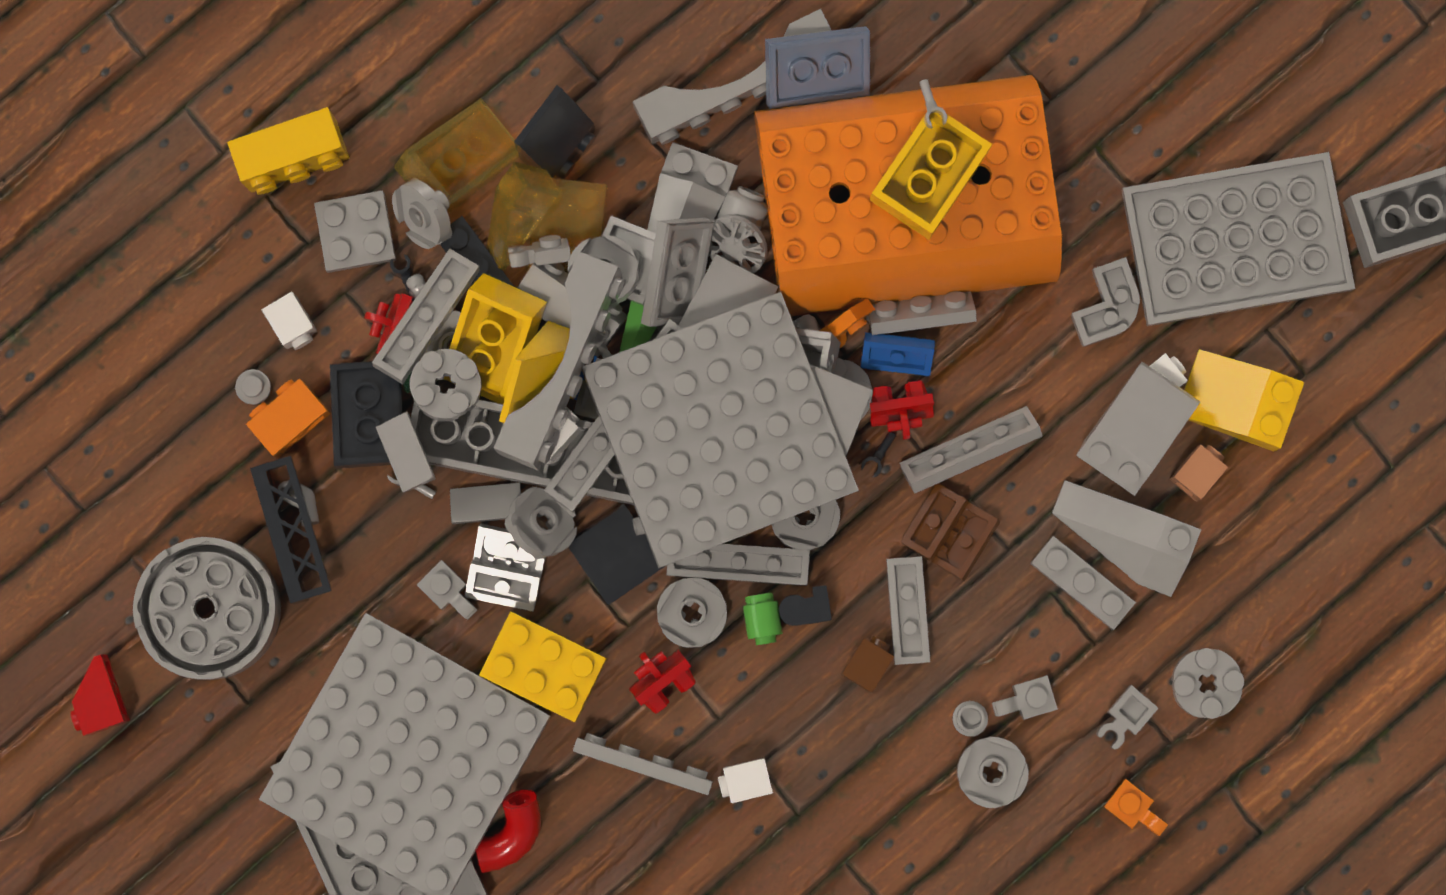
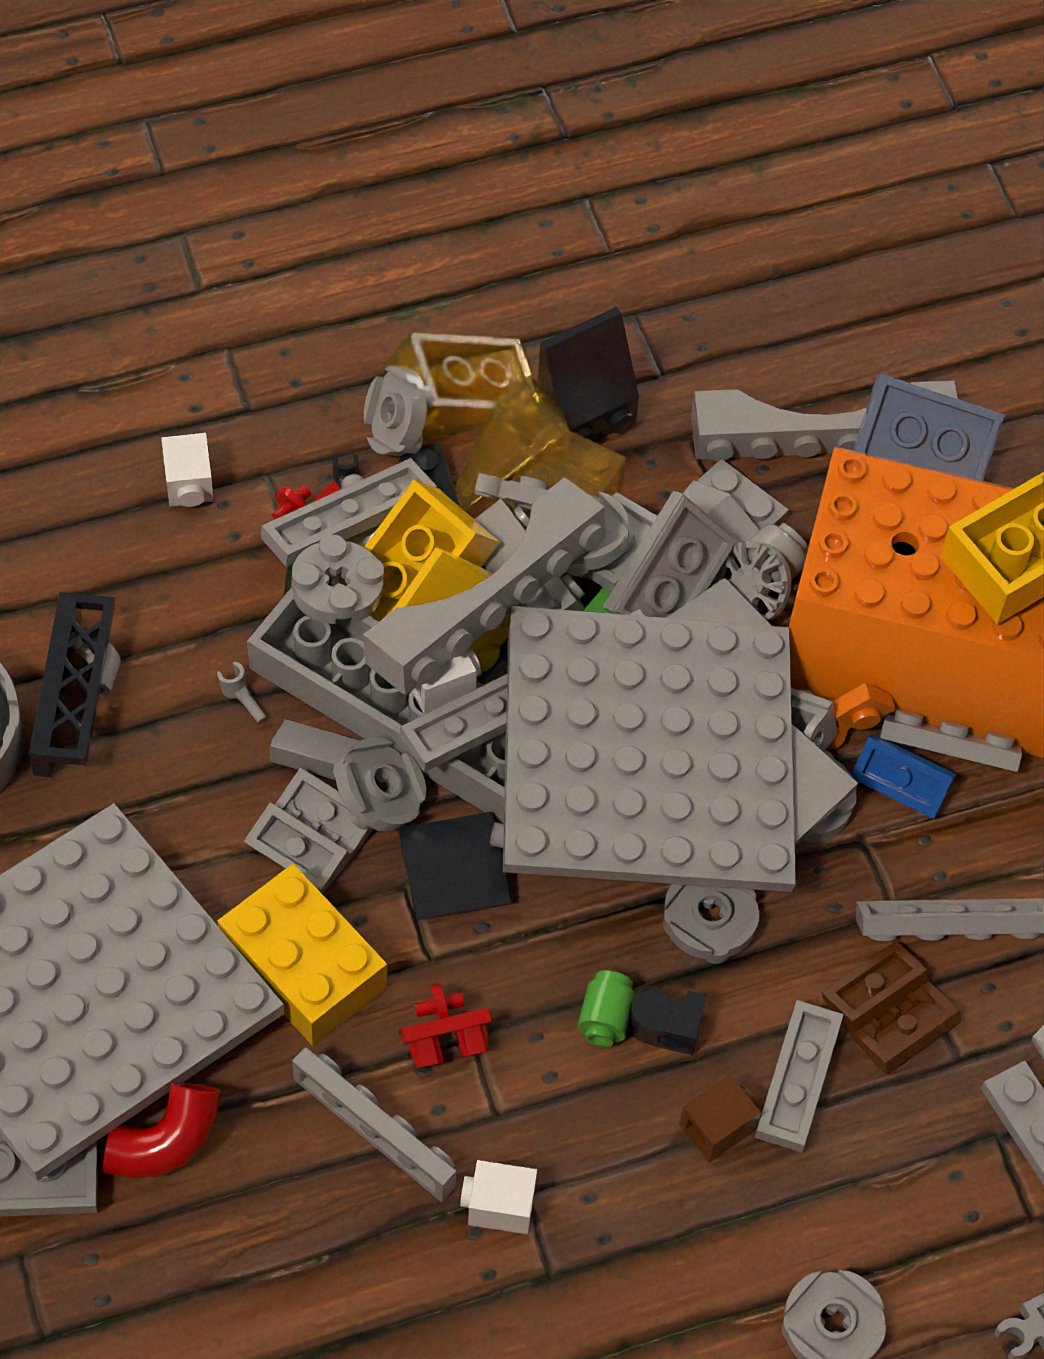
camera: 20 degrees right, 25 degrees down
yellow brick [227,107,350,195] -> none
light grey plate [235,369,271,405] -> none
orange brick [246,378,331,459] -> none
light grey plate [314,190,396,273] -> none
black tile [330,361,403,469] -> none
light grey slope [376,412,436,493] -> none
light grey plate [417,560,477,620] -> none
light grey plate [657,578,727,648] -> none
light grey plate [667,544,810,586] -> none
black hand [861,432,896,478] -> none
red hips [870,380,934,440] -> none
light grey plate [952,701,988,736] -> none
light grey plate [992,676,1058,720] -> none

